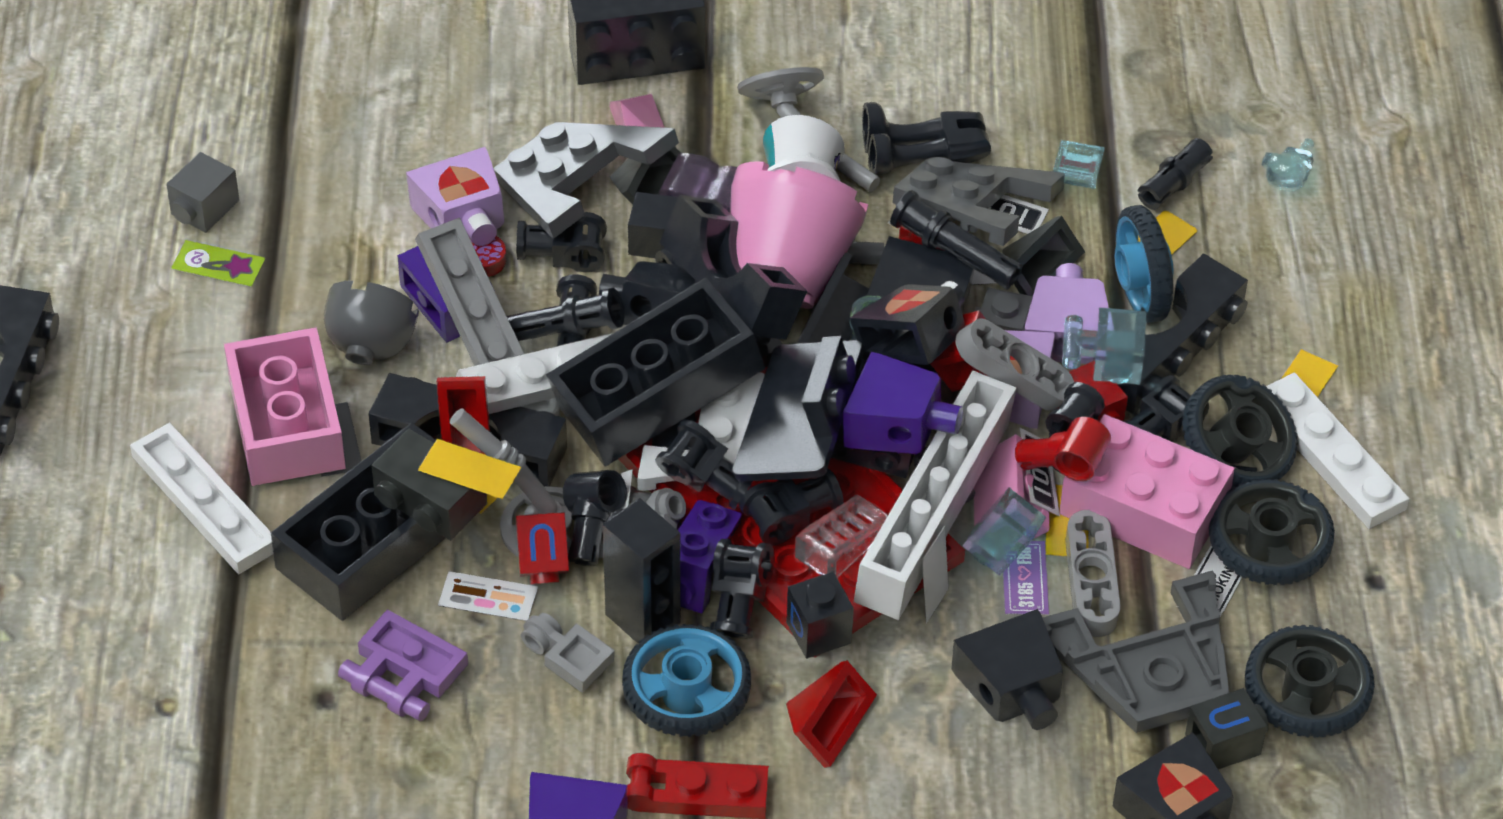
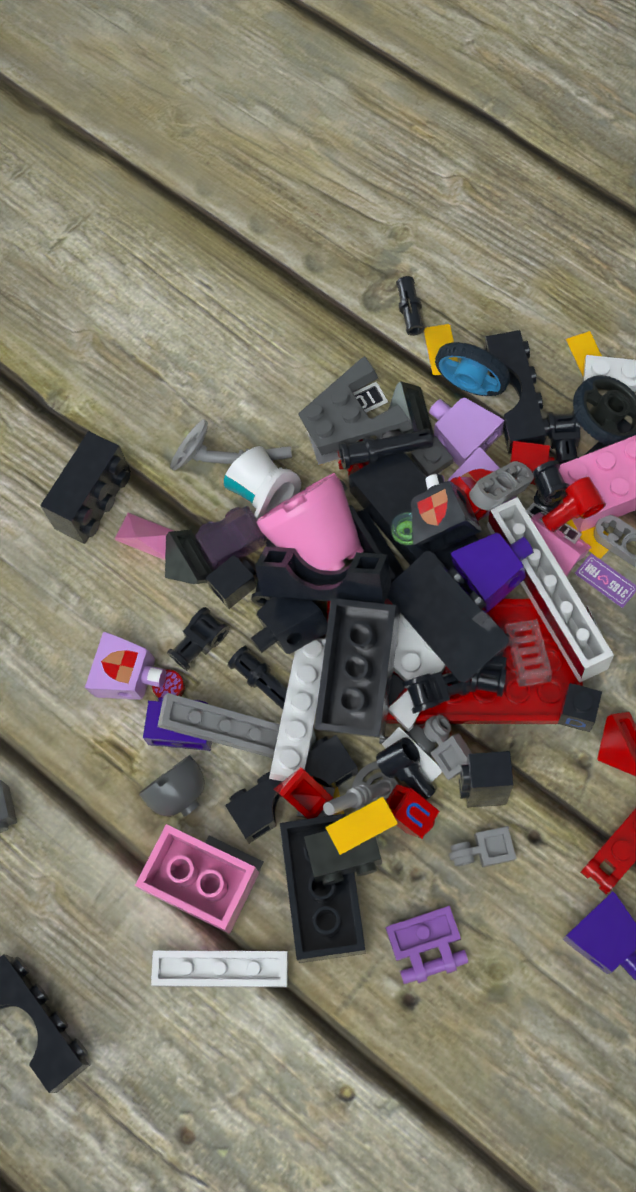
camera: 40 degrees left, 20 degrees up
lime sticker [171,240,266,287] -> none
white sticker [438,571,538,621] -> none
wing [493,122,679,239] -> none
black pin [507,287,625,341] -> none
dark azure wheel [622,624,751,737] -> none
dark purple bracket [678,500,742,613] -> none
black connector [710,538,775,639] -> none
black piece [862,102,991,175] -> none
clear light blue brick [962,487,1046,576] -> none
clear light blue tile [1053,140,1104,189] -> none
clear light blue brick [1062,307,1146,384] -> none
clear light blue piece [1261,138,1314,192] -> none

